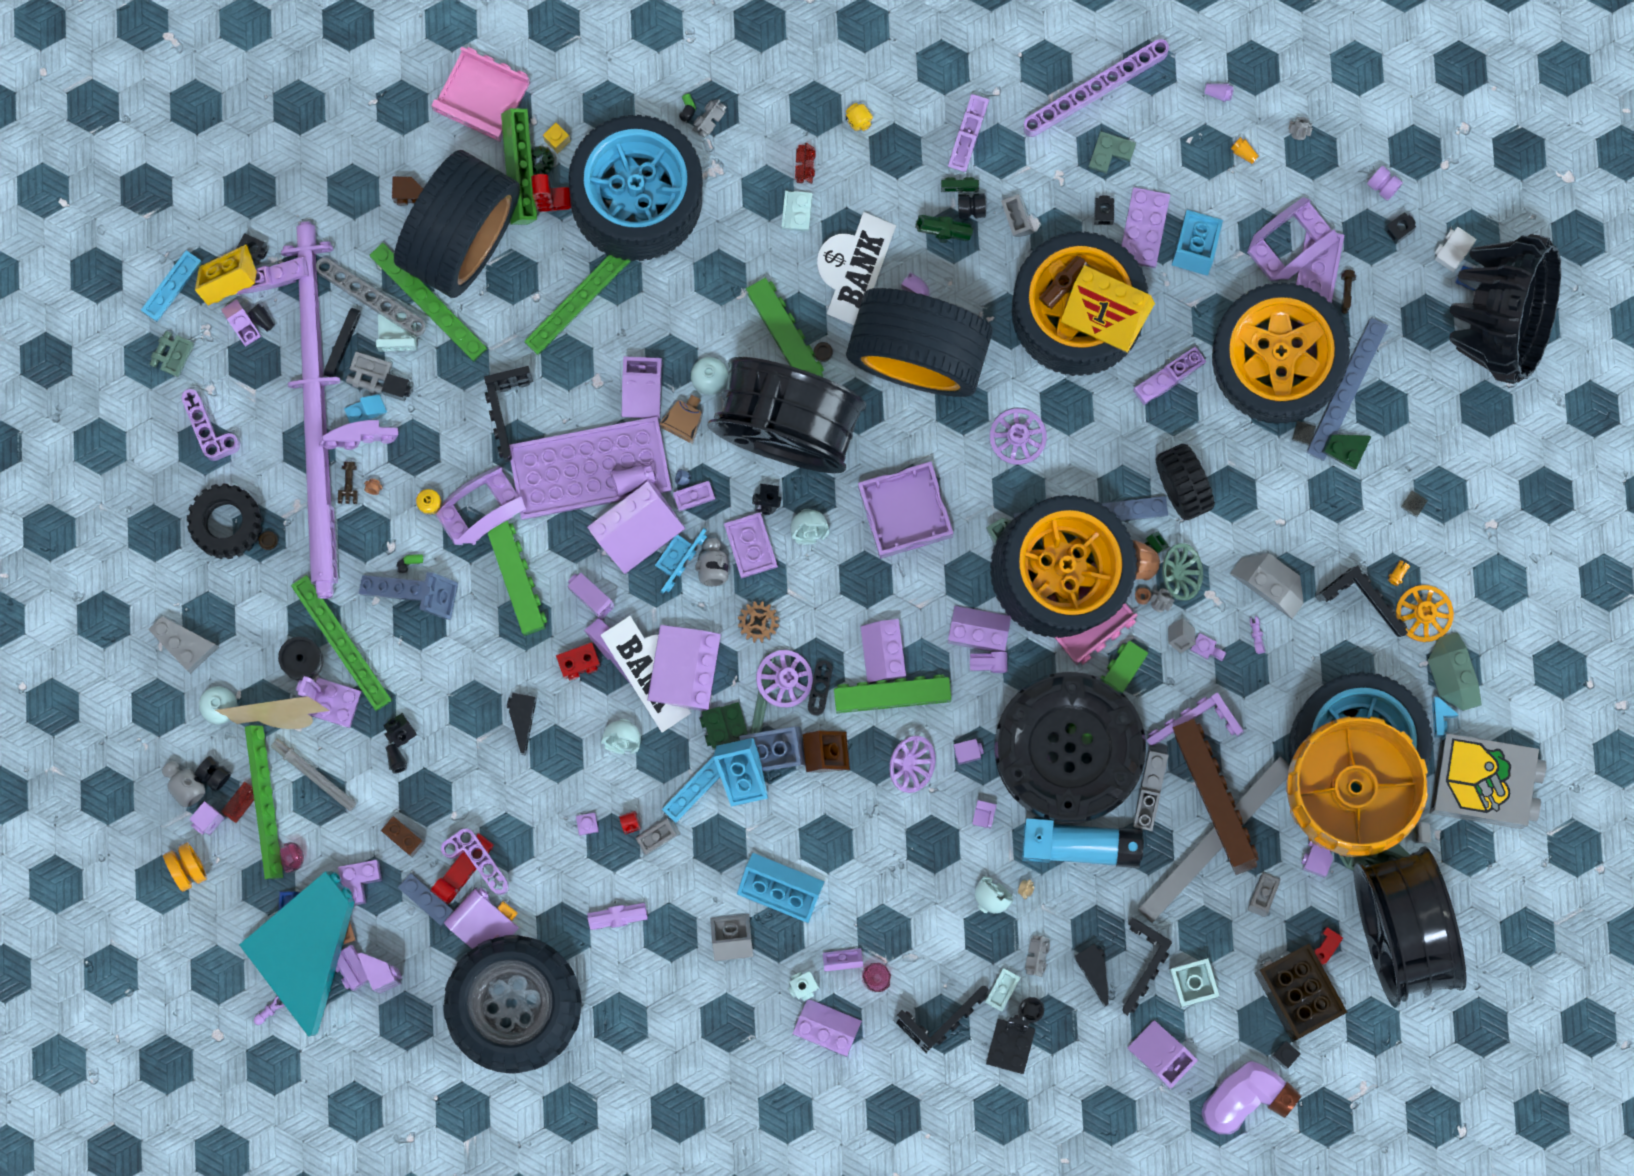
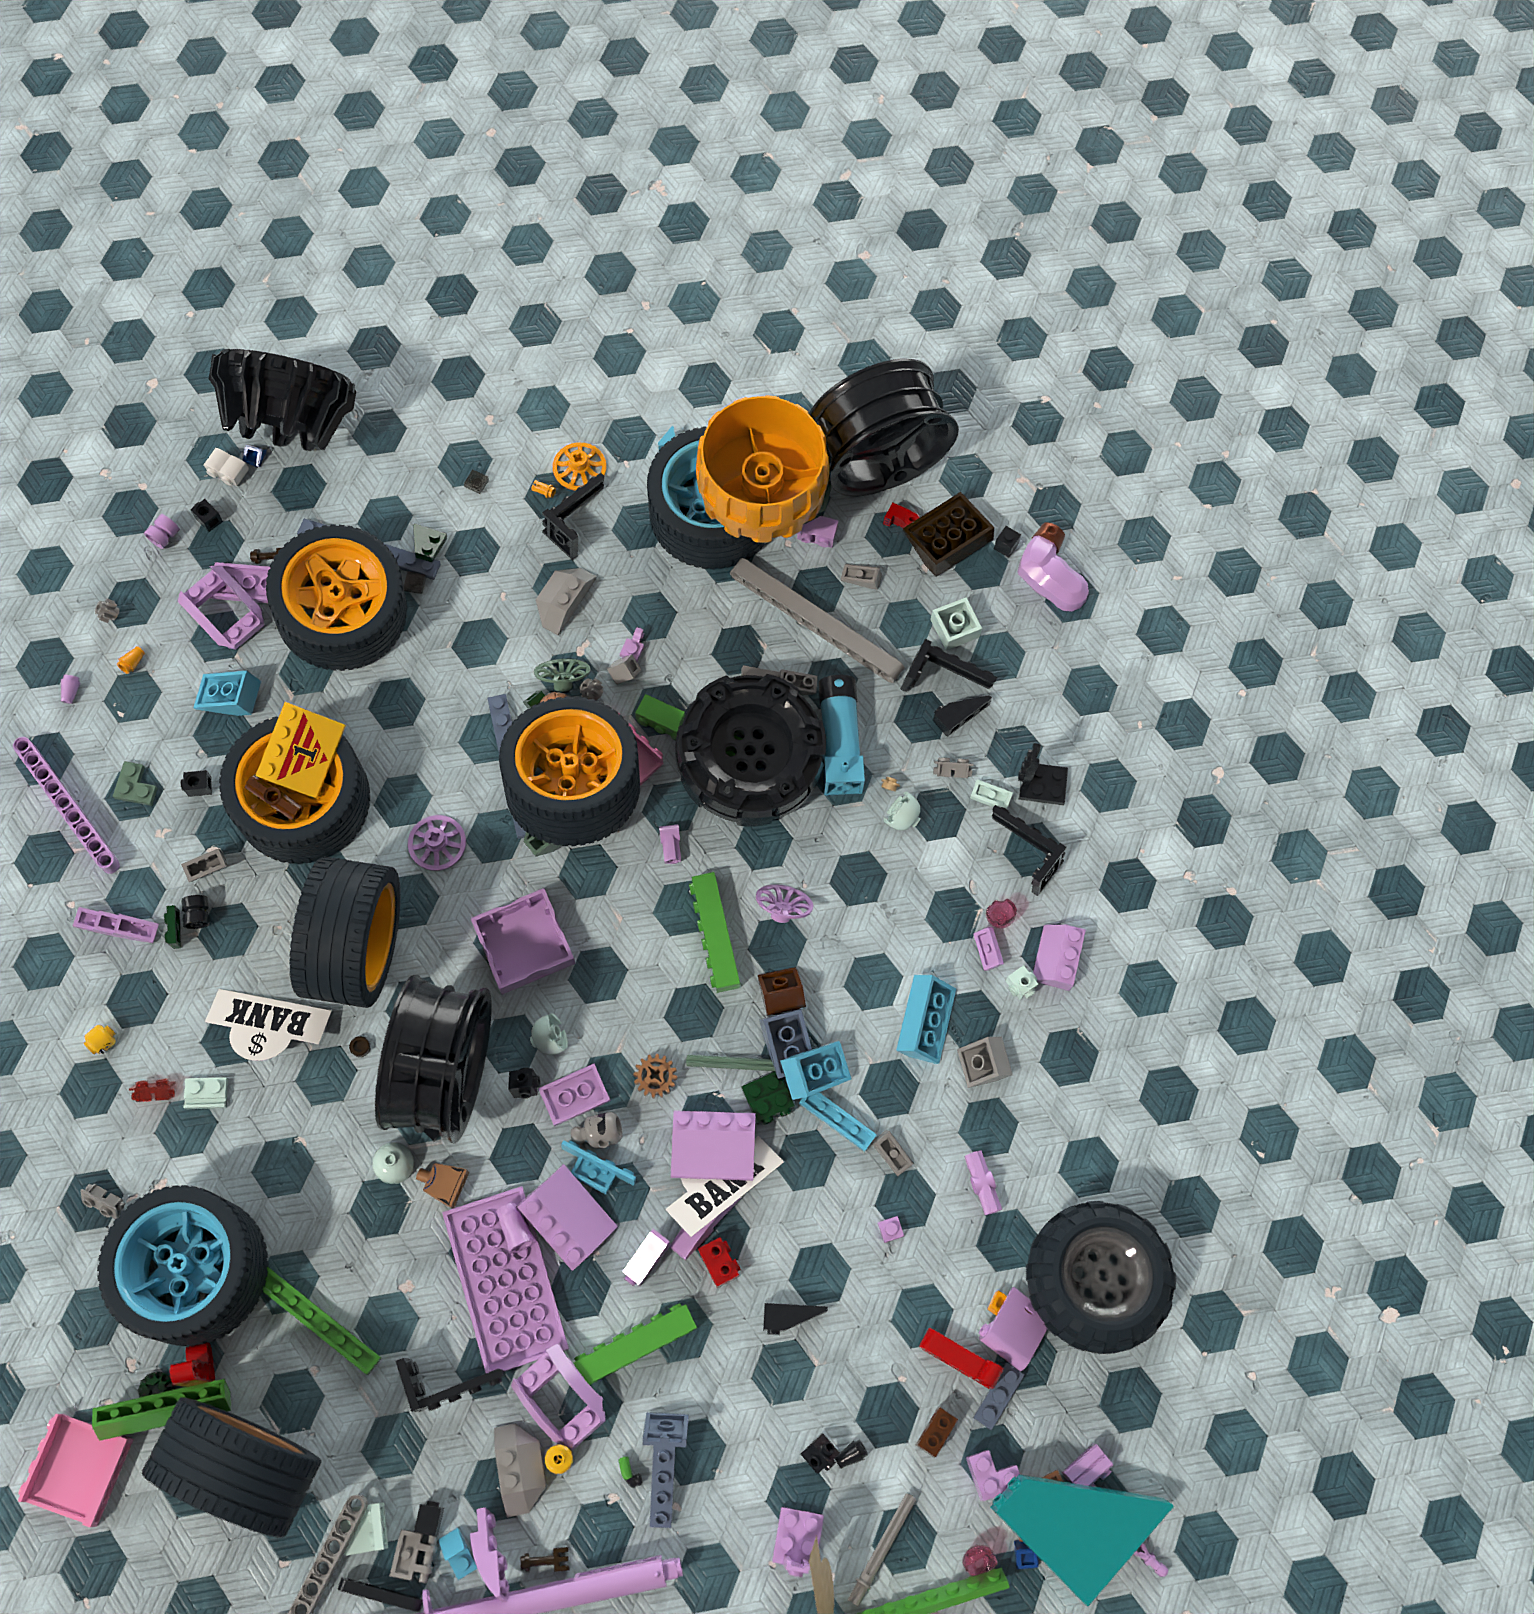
camera: 105 degrees left, 10 degrees down
black wheel [278,637,324,682] -> none
bright green plate [291,575,392,712] -> none
lavender slope [357,953,402,994] -> none
nougat plate [364,479,383,495] -> none
bright green plate [369,243,488,362] -> none
reddish brown slope [392,176,423,206] -> none
lavender beam [441,829,509,895] -> none
yellow brick [543,123,571,154] -> none
light aqua cylinder [601,719,641,754] -> none
red leg [619,811,642,835] -> none
lavender slope [622,357,663,419] -> none
lavender plate [673,481,715,512] -> none
sand blue hinge [675,469,691,485] -> none
arm [679,94,696,122] -> none
bright green brick [746,277,824,377] -> none
lavender wheel [756,650,813,708] -> none
black beam [808,660,833,716] -> none
lavender slope [860,619,906,683] -> none
lavender brick [901,272,930,296] -> none
dark green piece [915,215,973,243] -> none
lavender slope [948,606,1011,652] -> none
lavender brick [953,739,984,765] -> none
lavender panel [972,800,997,829] -> none
black wheel [1018,997,1045,1024] -> none
lavender plate [1122,187,1170,268] -> none
lavender slope [1127,1020,1198,1090] -> none
lavender slope [1133,347,1206,405] -> none
lavender bracket [1147,692,1244,746] -> none
black tyre [1155,444,1215,520] -> none
reddish brown brick [1172,719,1259,875] -> none
lavender piece [1250,616,1265,654] -> none
sand green wedge [1428,632,1482,711] -> none
brick [1430,733,1546,829] -> none
none -> light grey wedge [494,1424,546,1518]

